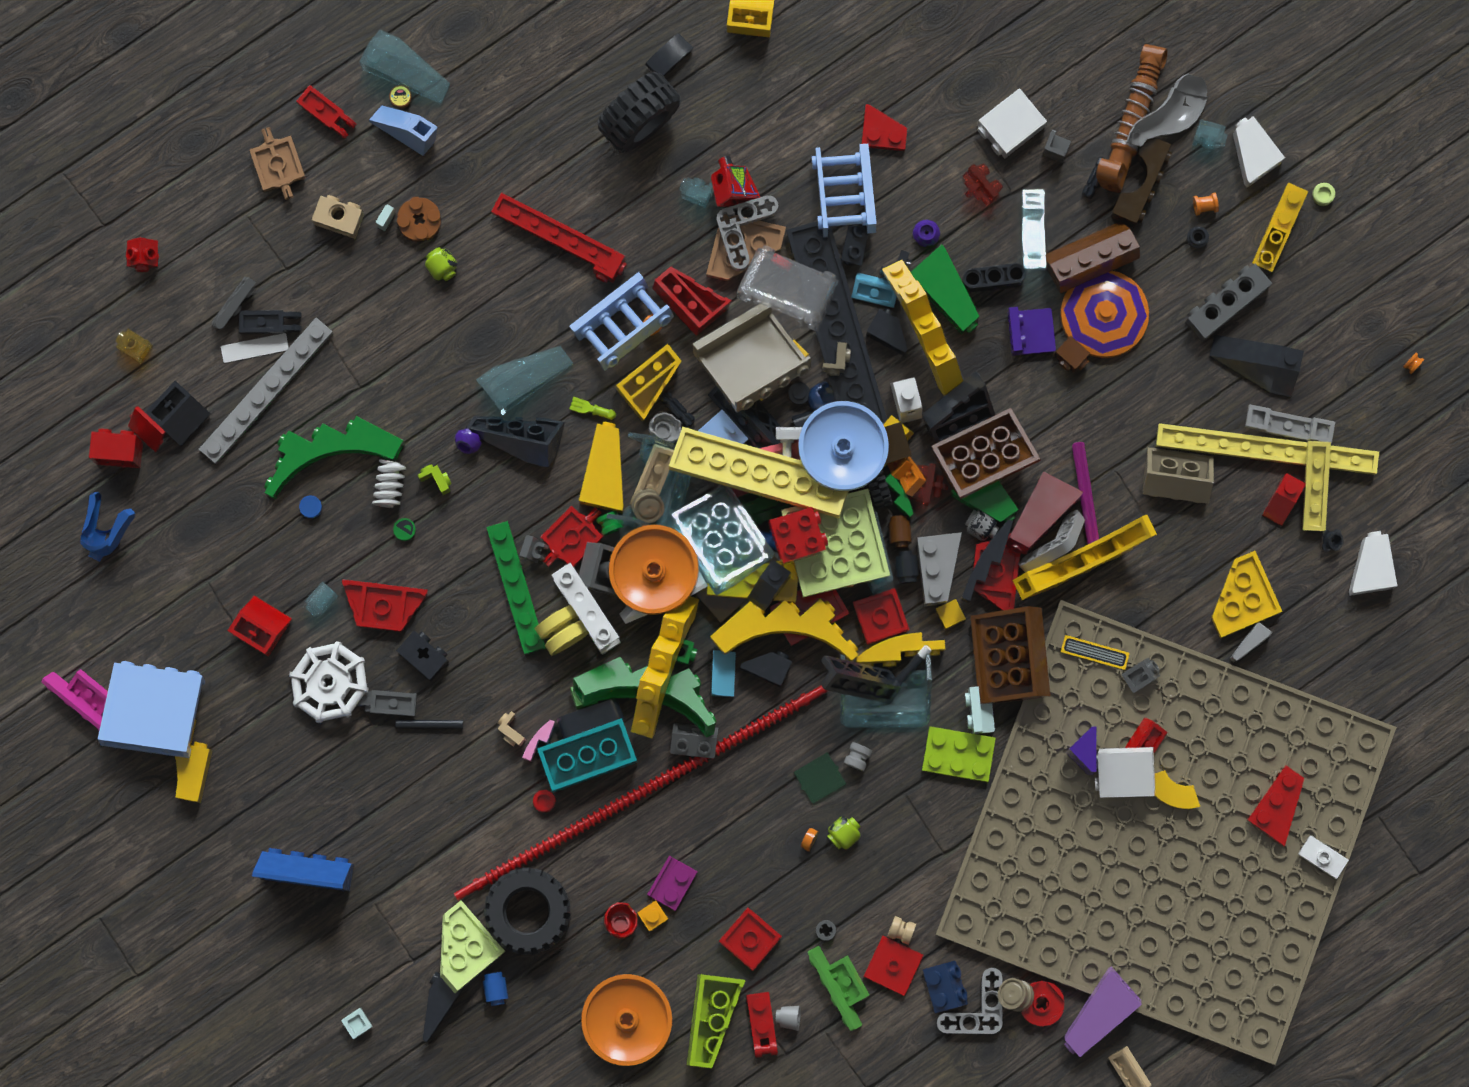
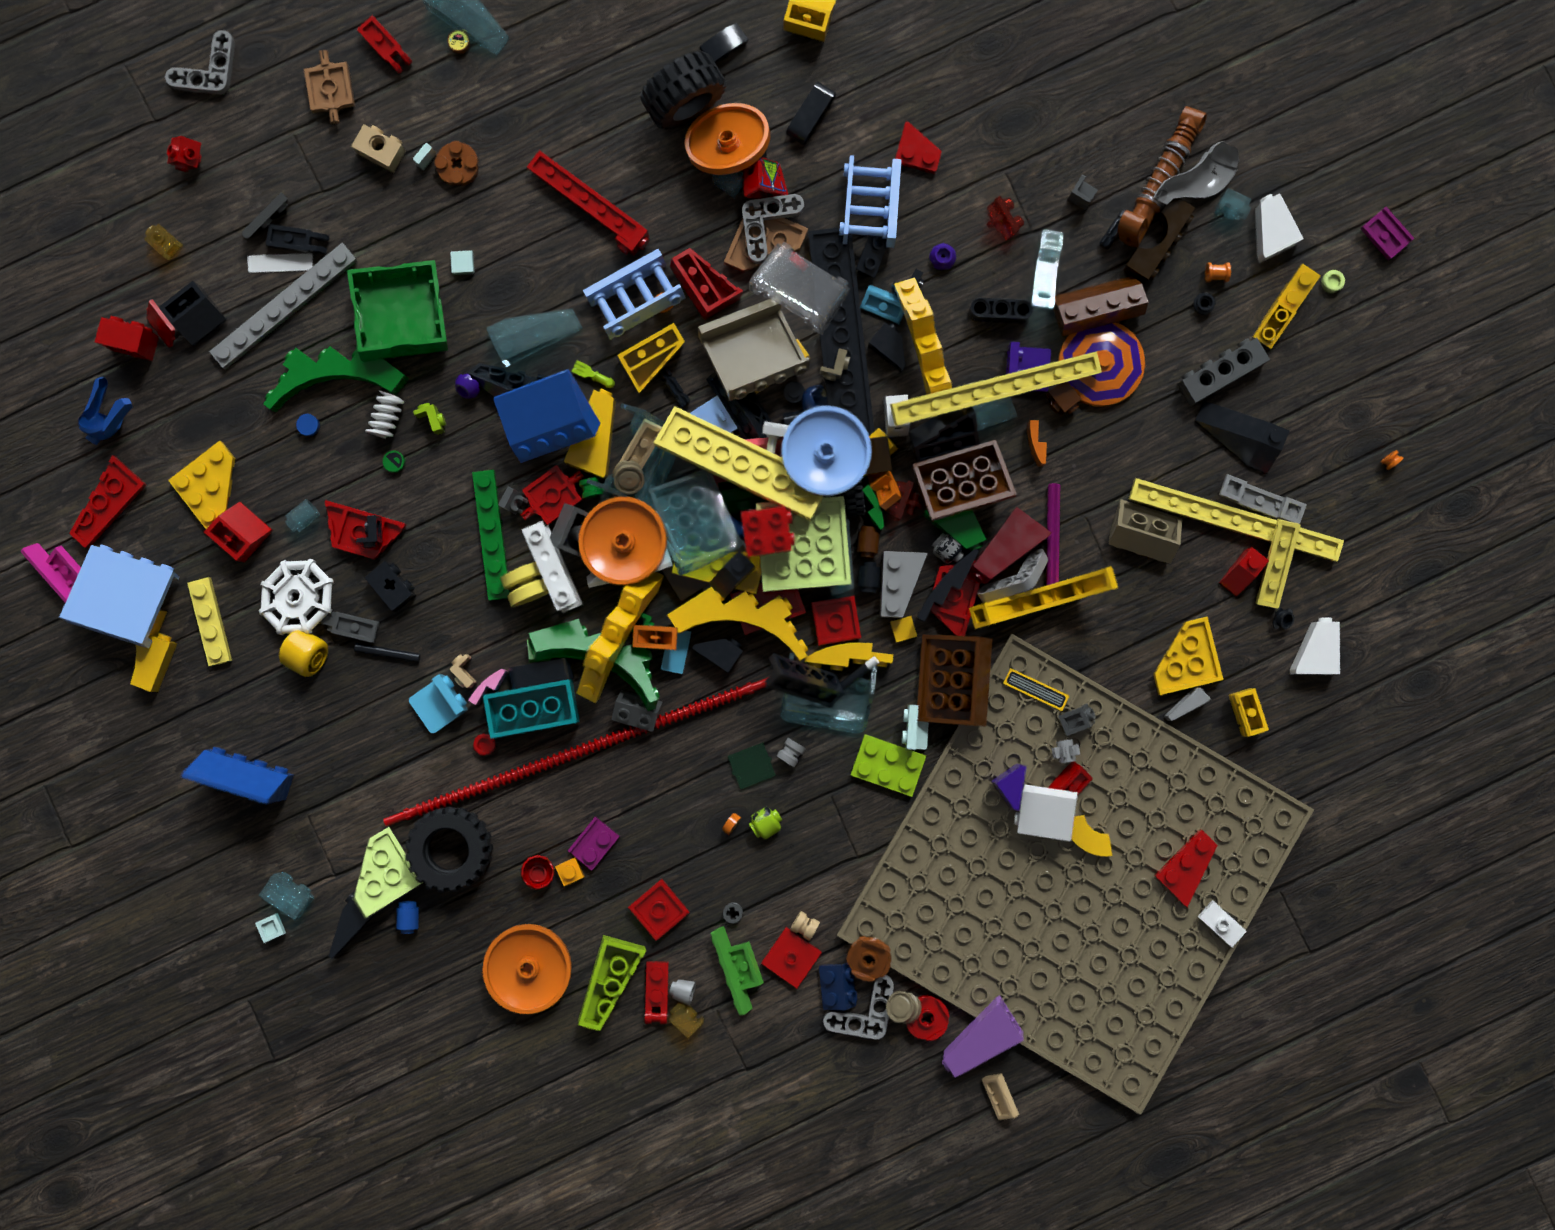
camera: 10 degrees right, 5 degrees up
medium blue slope [369,106,438,156] -> none
lime head [425,247,458,281] -> none
light grey hair [649,412,681,446] -> none
green slope [910,244,979,335] -> none
white brick [977,88,1047,158] -> none
none -> red wing [69,455,147,549]
none -> light grey beam [165,30,235,94]
none -> yellow plate [168,441,235,529]
none -> light yellow plate [187,577,232,666]
none -> clear light blue brick [259,872,314,920]
none -> yellow head [279,630,329,677]
none -> green tile [347,260,448,361]
none -> black bracket [356,515,383,548]
none -> medium azure bracket [409,674,468,733]
none -> light aqua tile [451,250,474,275]
none -> blue slope [494,369,600,463]
none -> orange slope [633,625,678,650]
none -> clear yellow brick [669,1002,704,1038]
none -> orange dish [685,103,770,175]
none -> black beam [785,82,836,145]
none -> dark orange plate [847,936,892,981]
none -> light yellow plate [890,351,1102,426]
none -> clear light blue wing [972,396,1017,431]
none -> orange slope [1027,420,1047,467]
none -> light grey gear [1052,739,1080,763]
none -> yellow brick [1229,688,1269,737]
none -> magenta plate [1360,207,1415,261]

